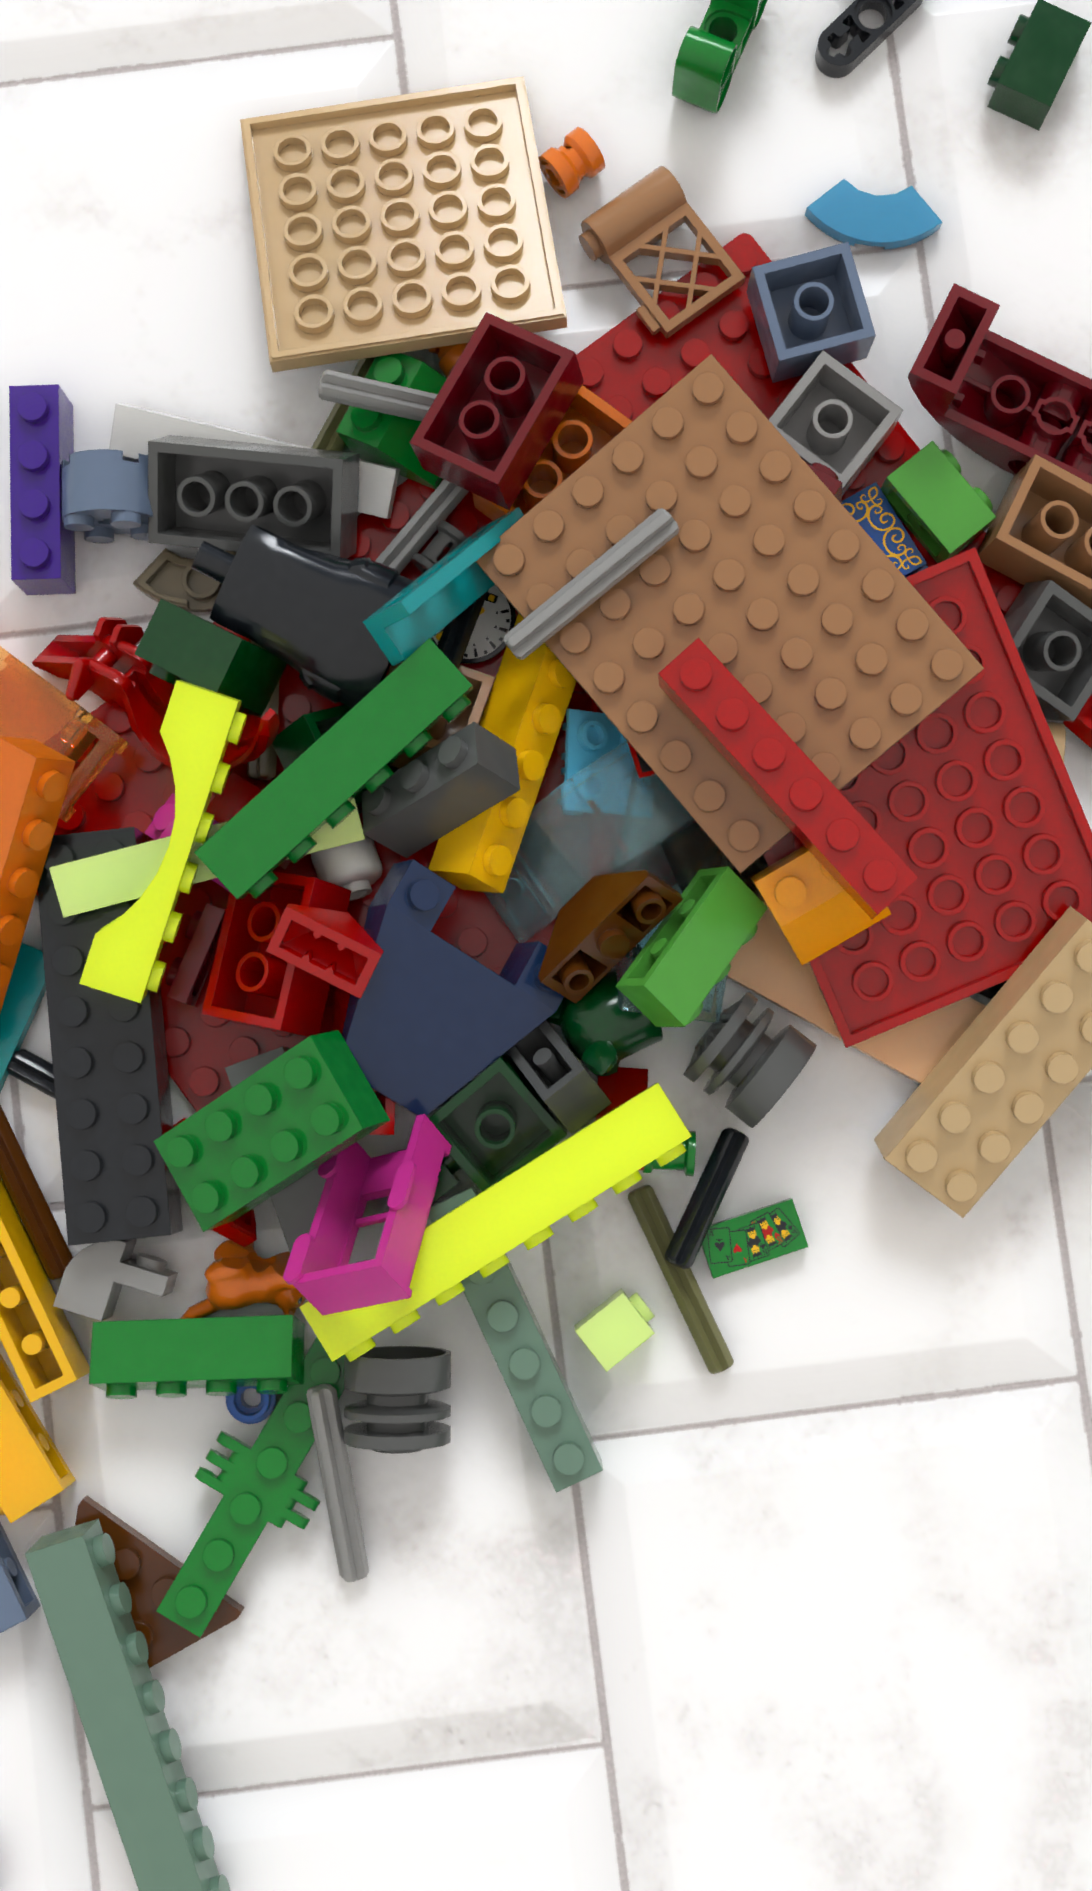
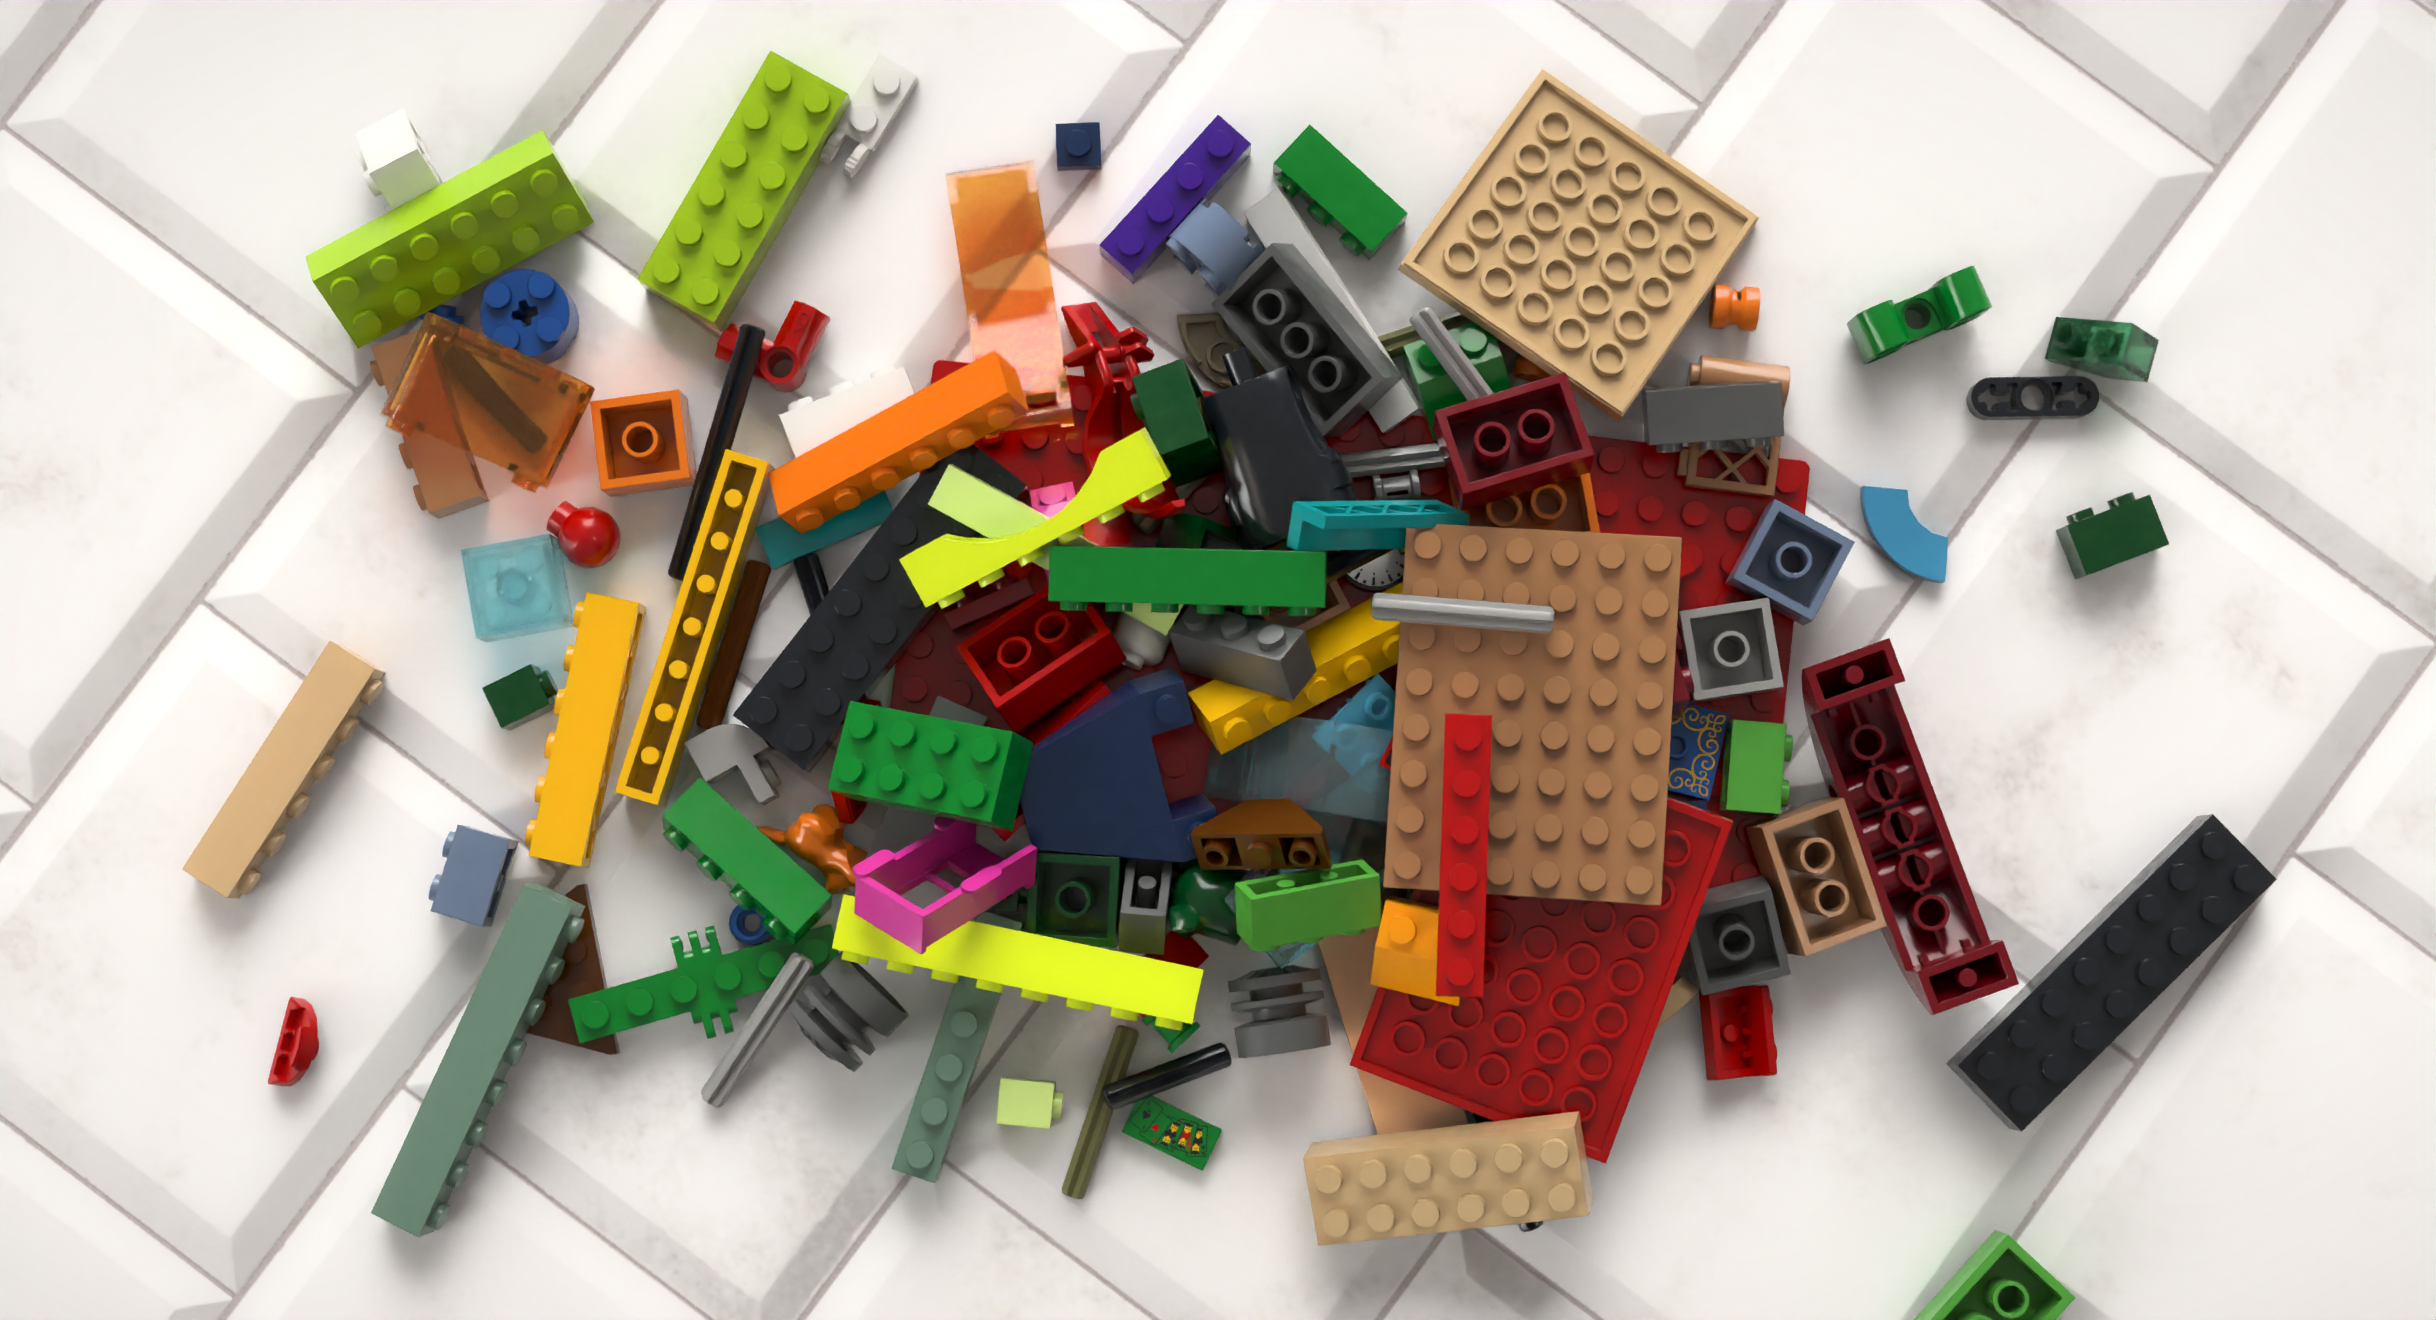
camera: 35 degrees right, 0 degrees up
red slope [266,903,384,999] -> none
none -> green brick [1273,124,1408,260]
none -> dark grey brick [1642,380,1784,453]

